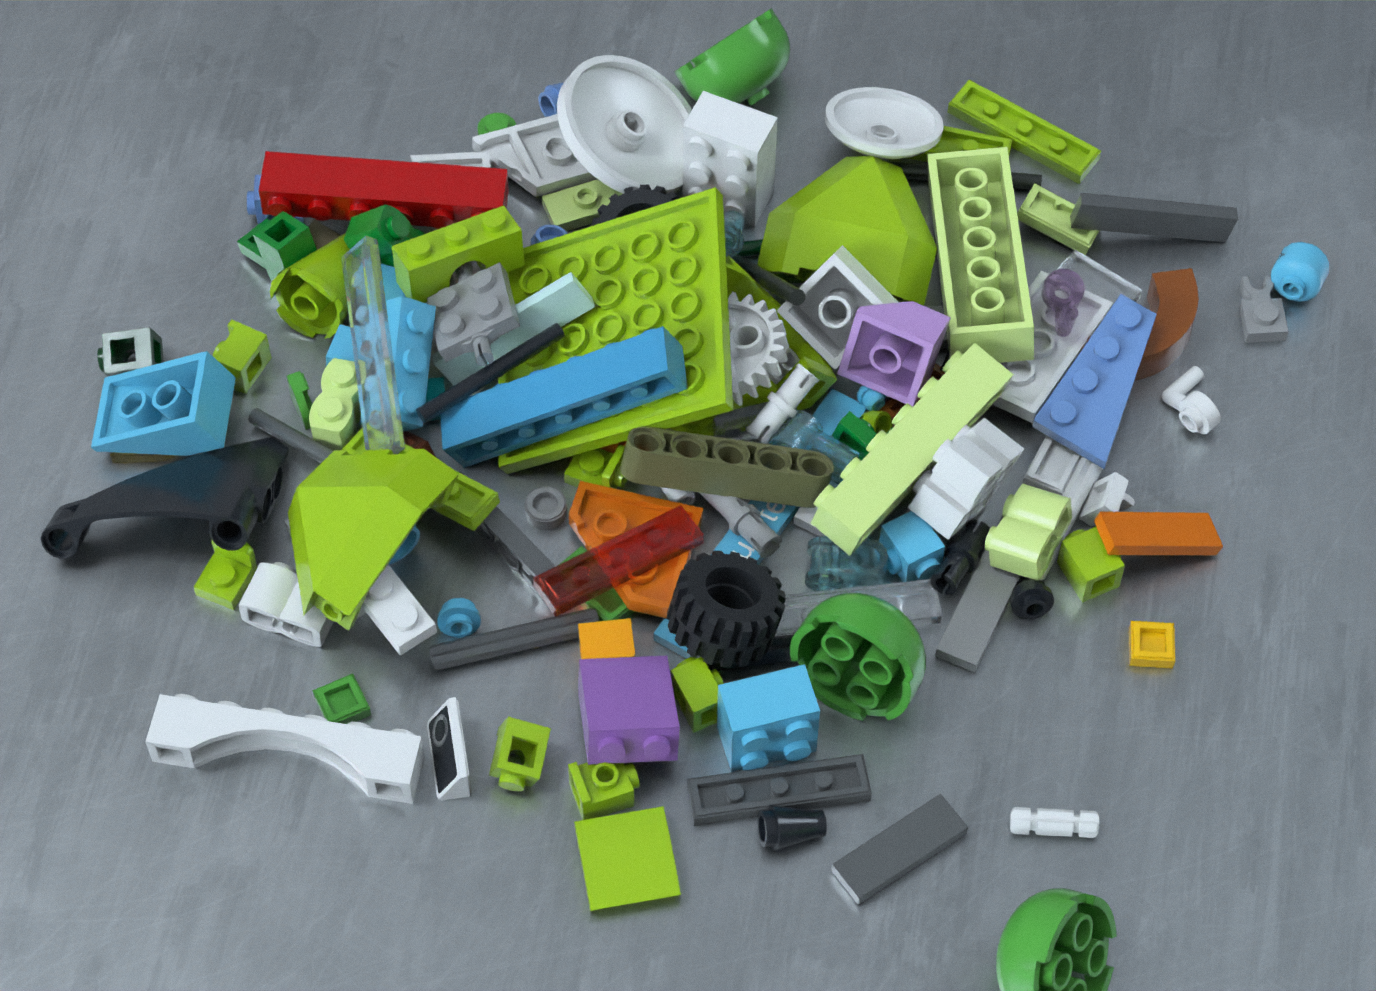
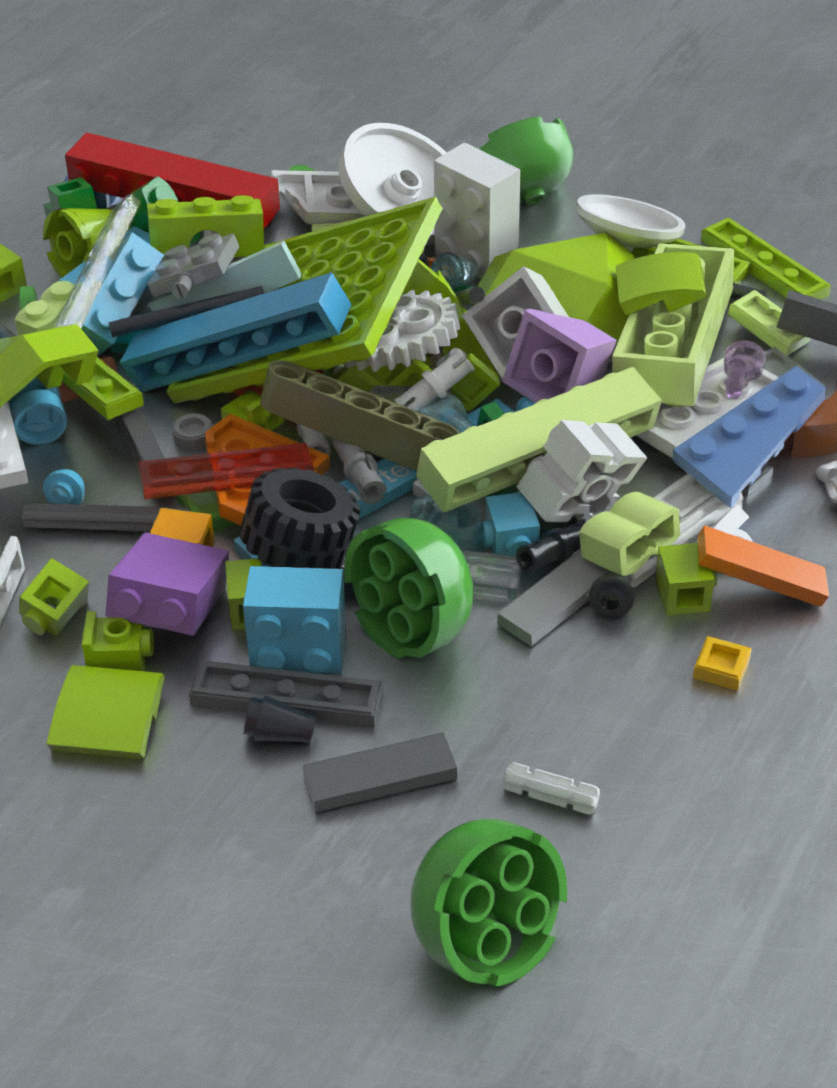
camera: 20 degrees right, 15 degrees down
none -> lime slope [616,252,707,316]

